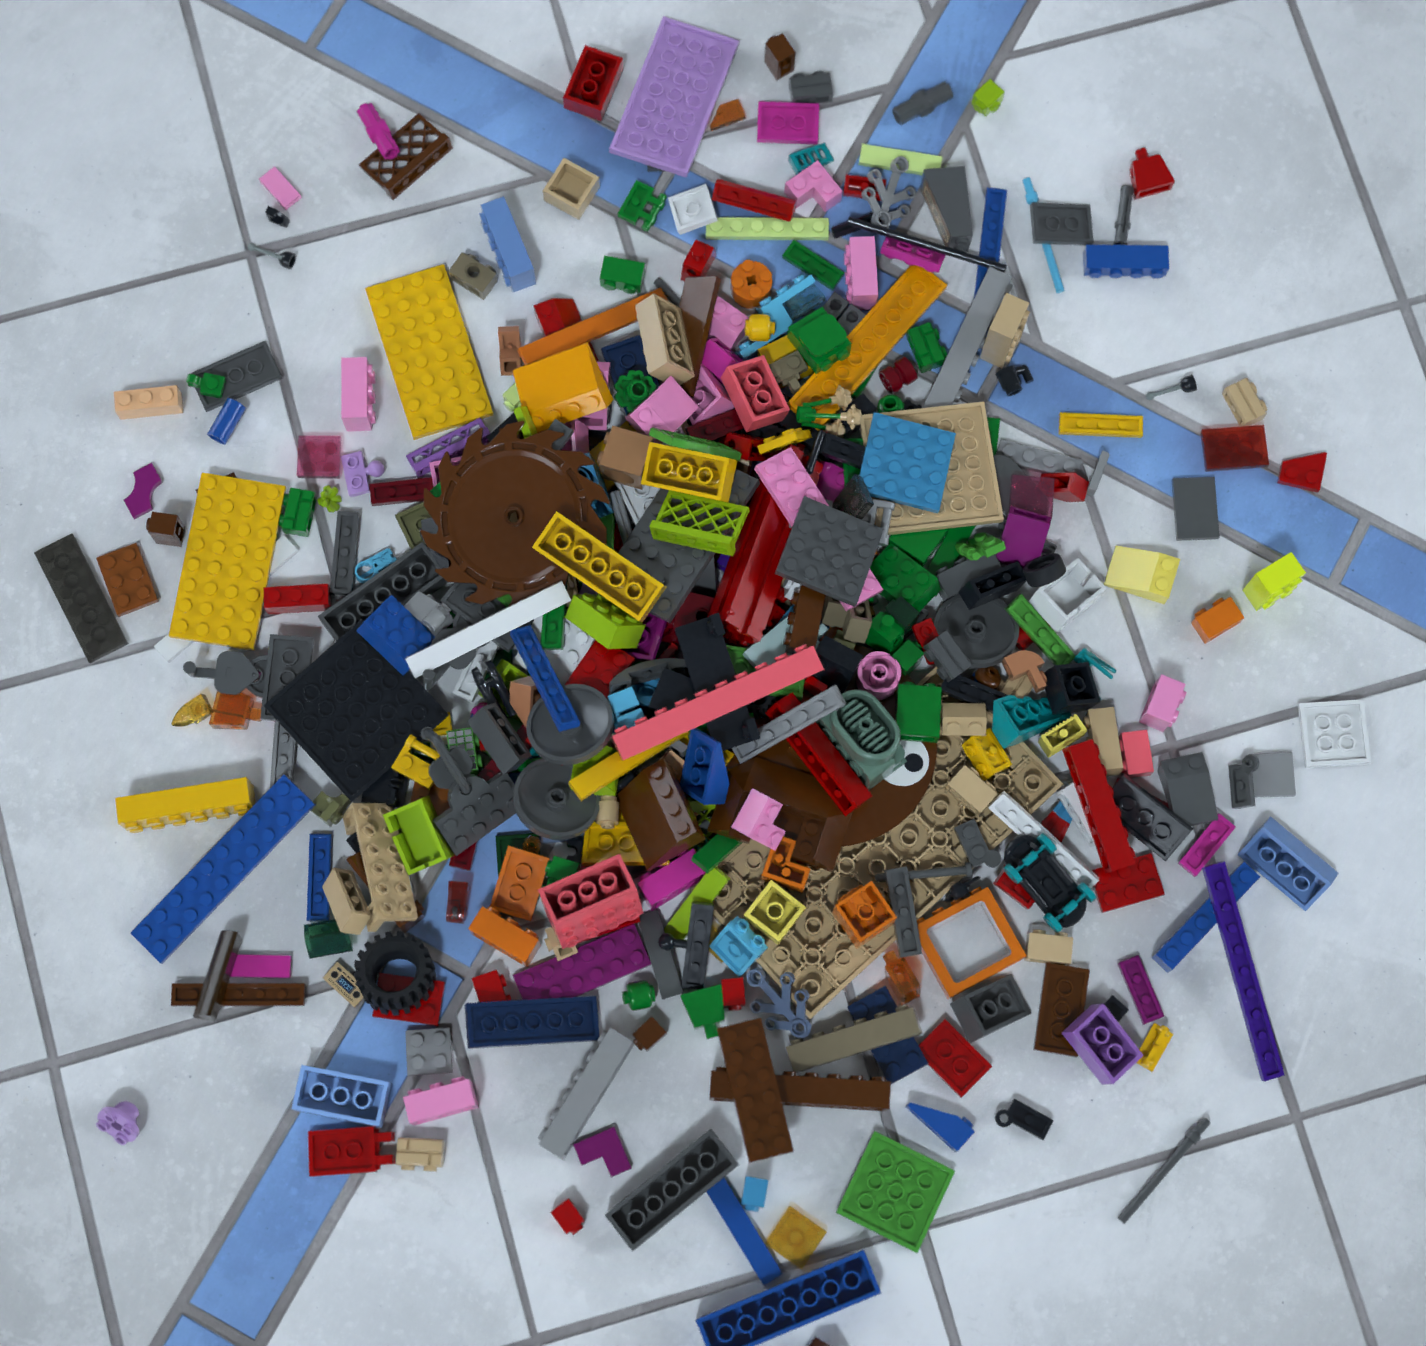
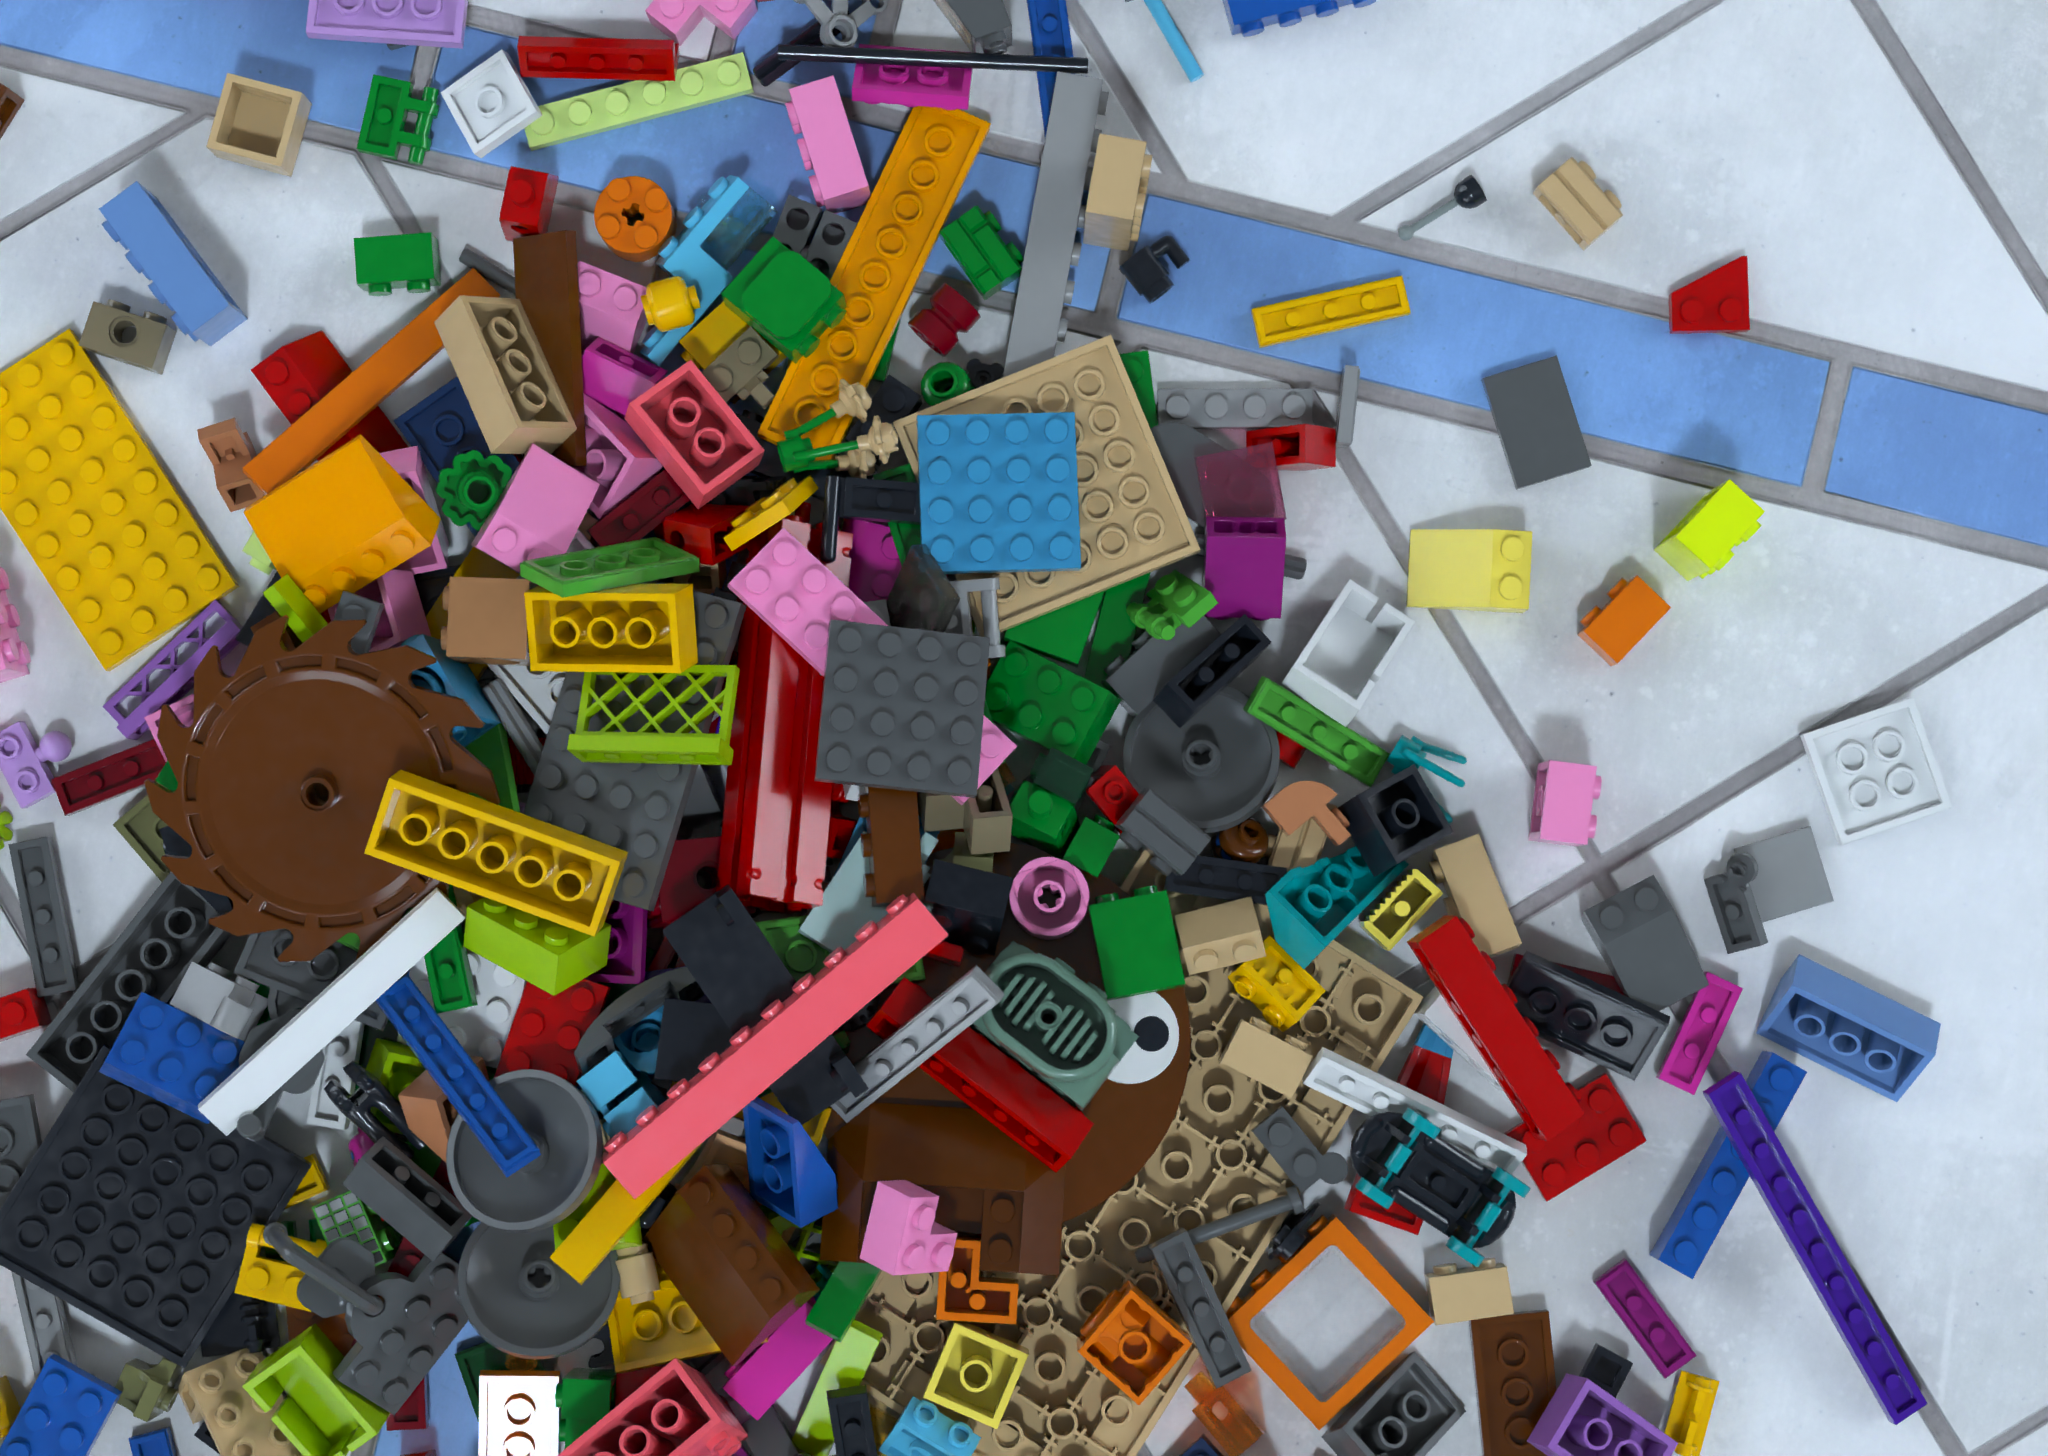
camera: 10 degrees left, 10 degrees up
medium azure piece [355,548,397,584] -> none
green tile [782,240,845,291] -> none
black tyre [1023,553,1066,587] -> none
coral brick [1119,730,1154,778] -> none
clear red plate [1200,425,1269,472] -> none

